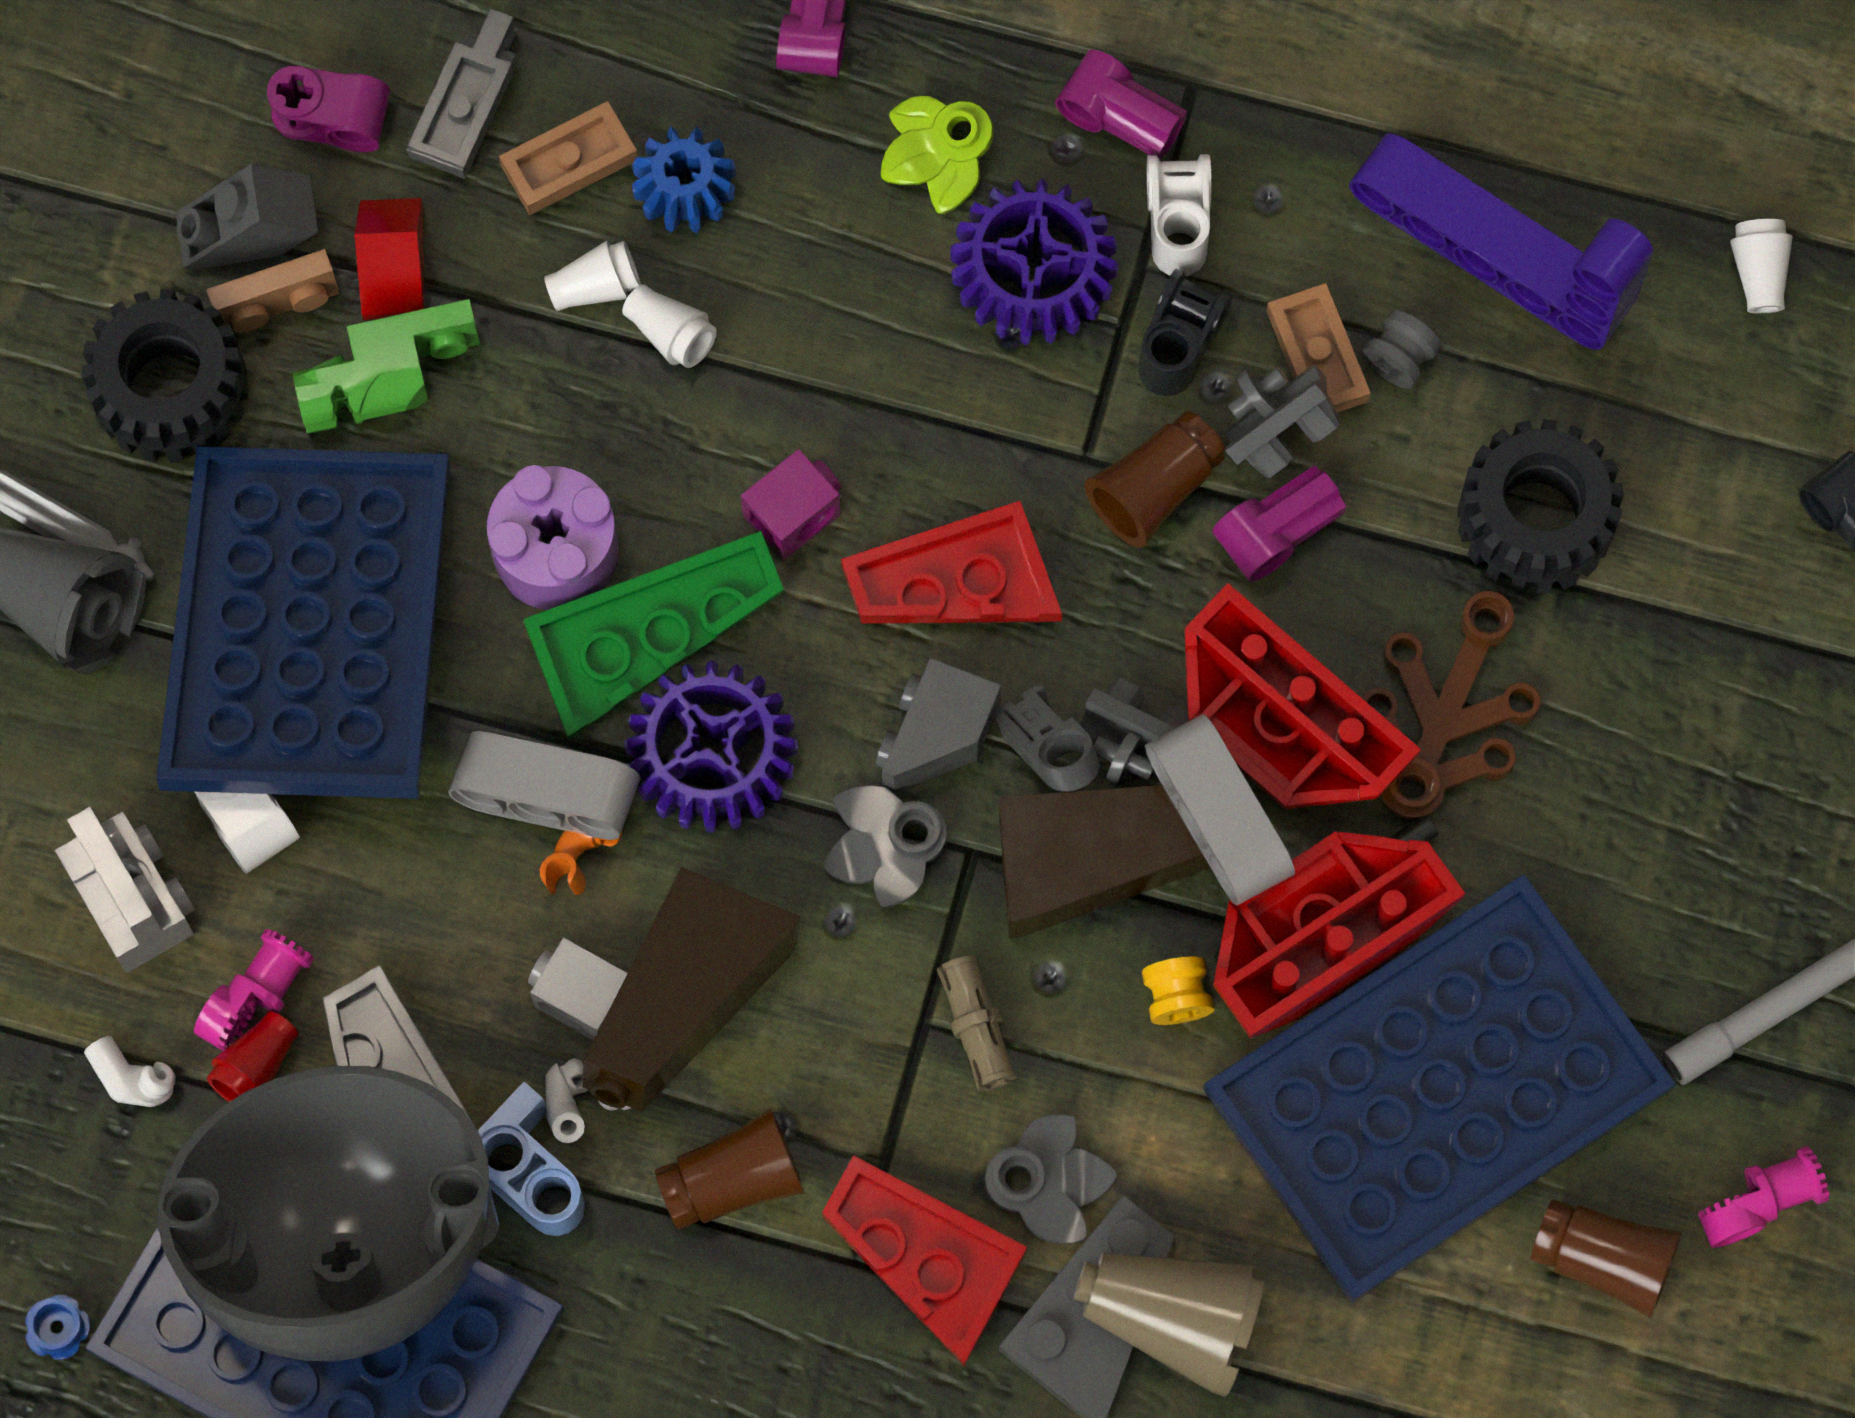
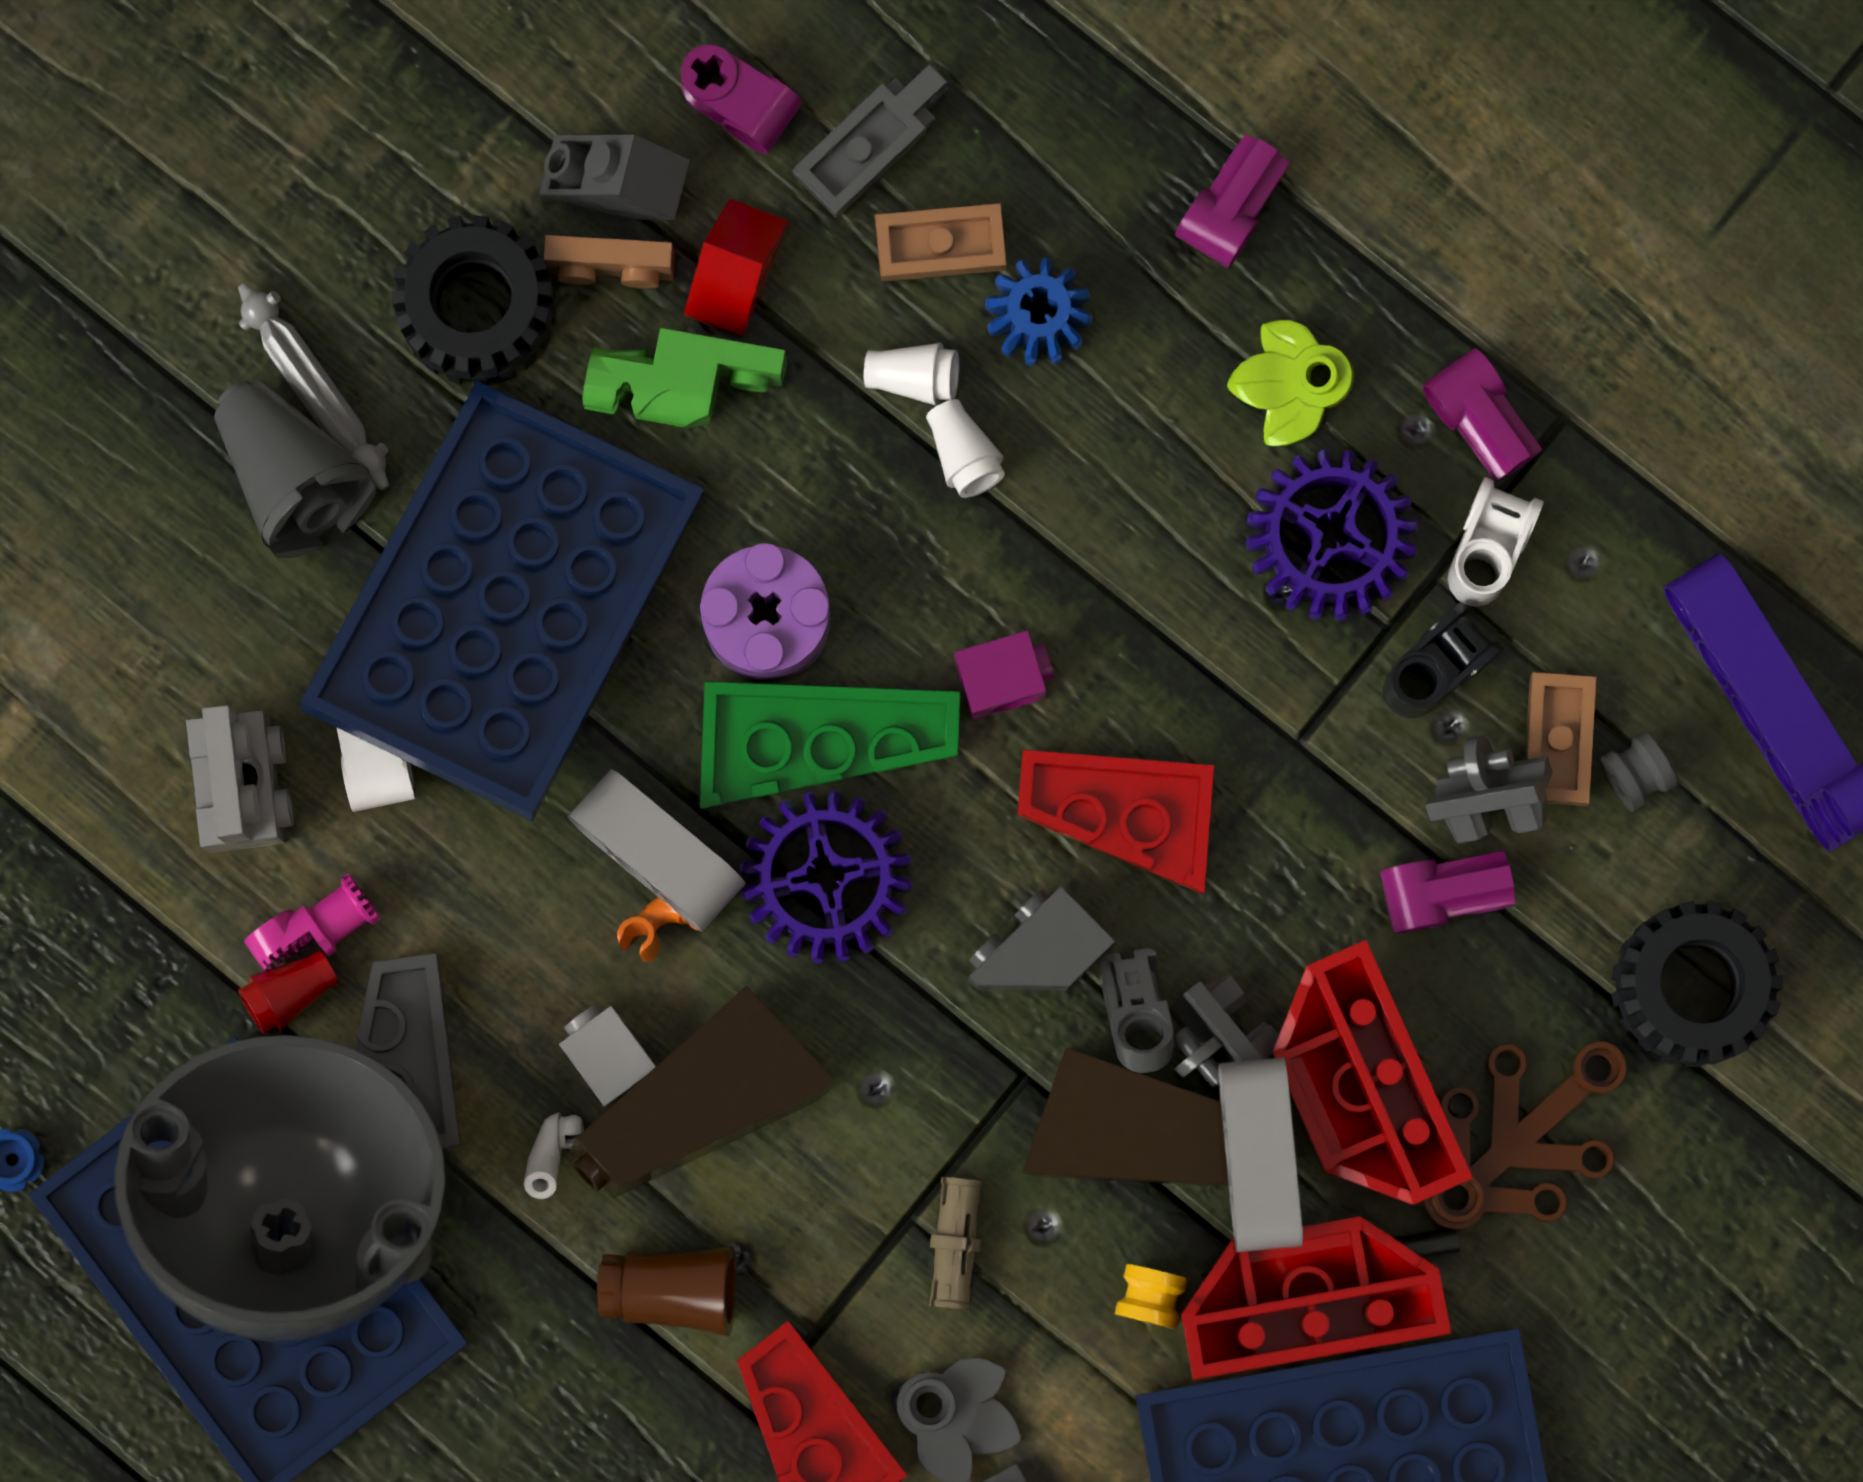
camera: 25 degrees right, 10 degrees up
white arm [84,1036,176,1107] -> none
light blue tile [478,1082,585,1236] -> none
dark grey plate [824,785,947,907] -> none
reddish brown plant [1084,412,1225,548] -> none

